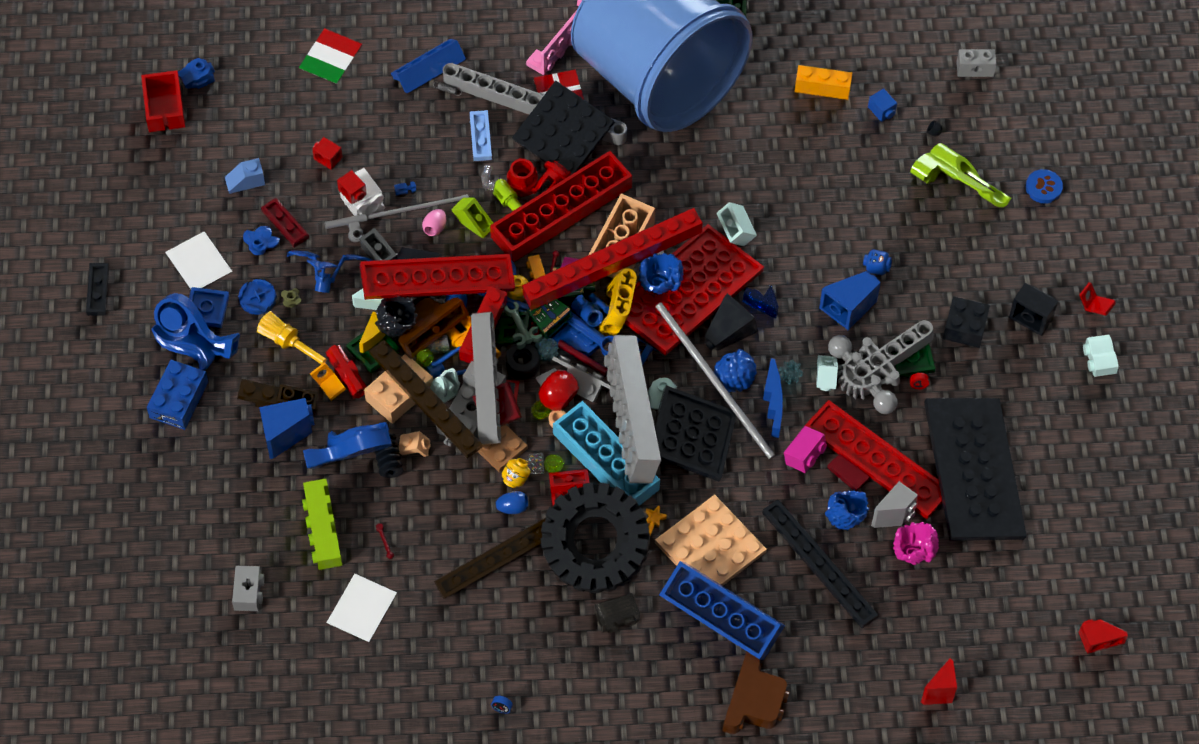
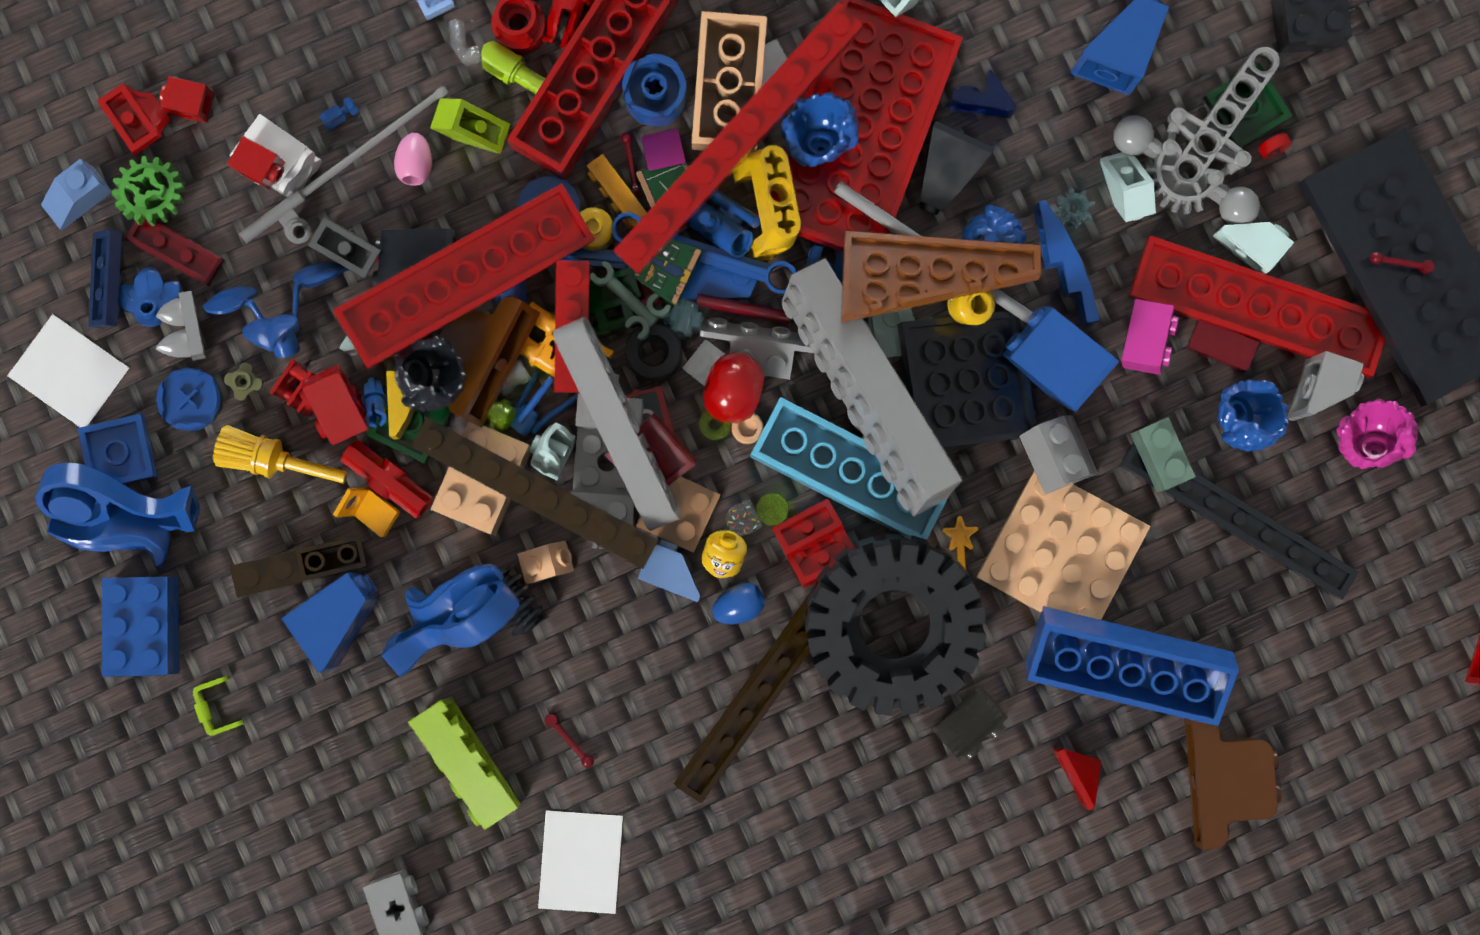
camera: 25 degrees left, 25 degrees up
none -> dark blue plate [88,229,123,329]
none -> red slope [97,83,171,155]
none -> bright green gear [111,156,185,226]
none -> light grey tile [156,291,206,361]
none -> lime piece [193,676,244,736]
none -> red piece [269,359,315,417]
none -> red brick [299,364,368,445]
none -> blue axle [361,377,388,428]
none -> blue brick [622,54,687,126]
none -> medium blue slope [637,539,701,602]
none -> dark orange wing [841,231,1041,323]
none -> yellow head [947,291,995,326]
none -> blue slope [1003,306,1119,412]
none -> light grey slope [1019,415,1098,495]
none -> red slope [1052,747,1101,811]
none -> sand green brick [1131,417,1196,492]
none -> light aqua slope [1212,222,1294,274]
none -> dark red hinge [1370,252,1435,274]

